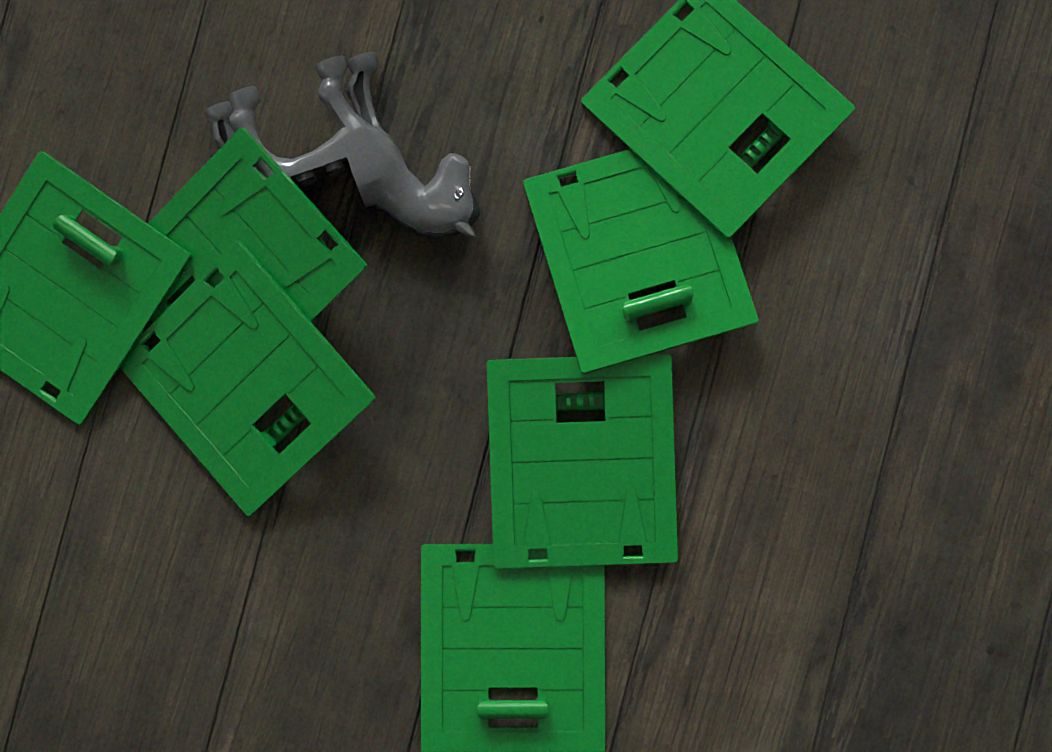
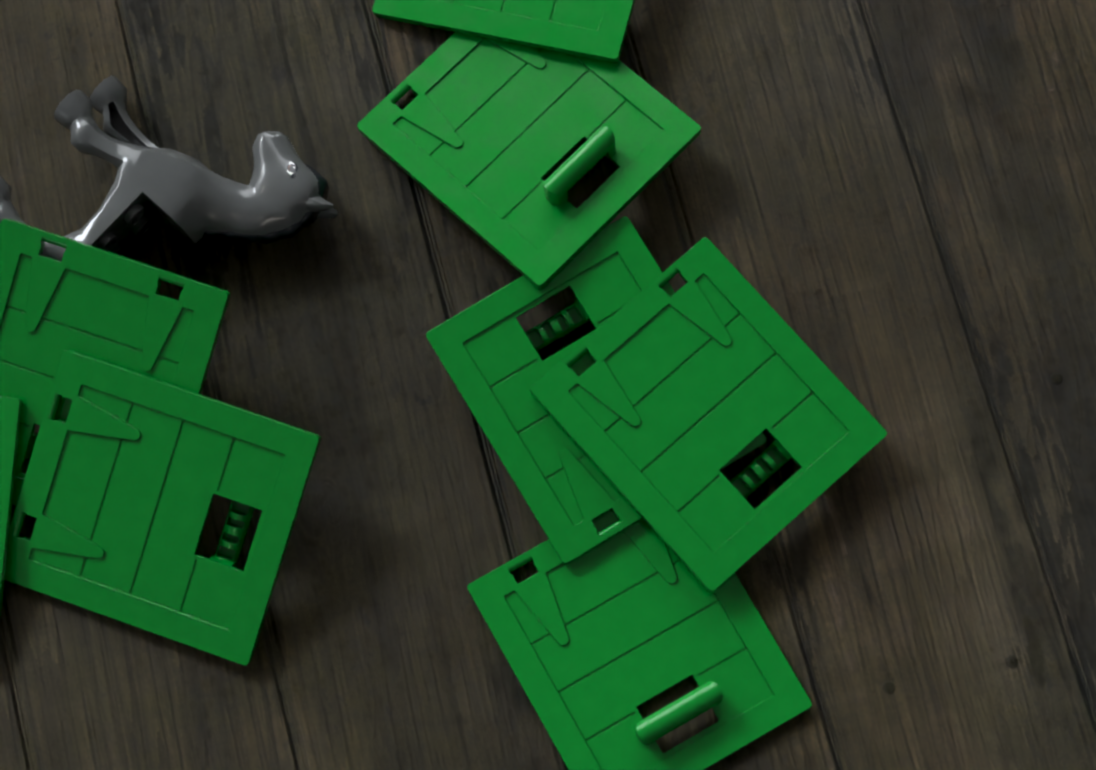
camera: 30 degrees left, 10 degrees down
none -> green door [530,237,887,592]

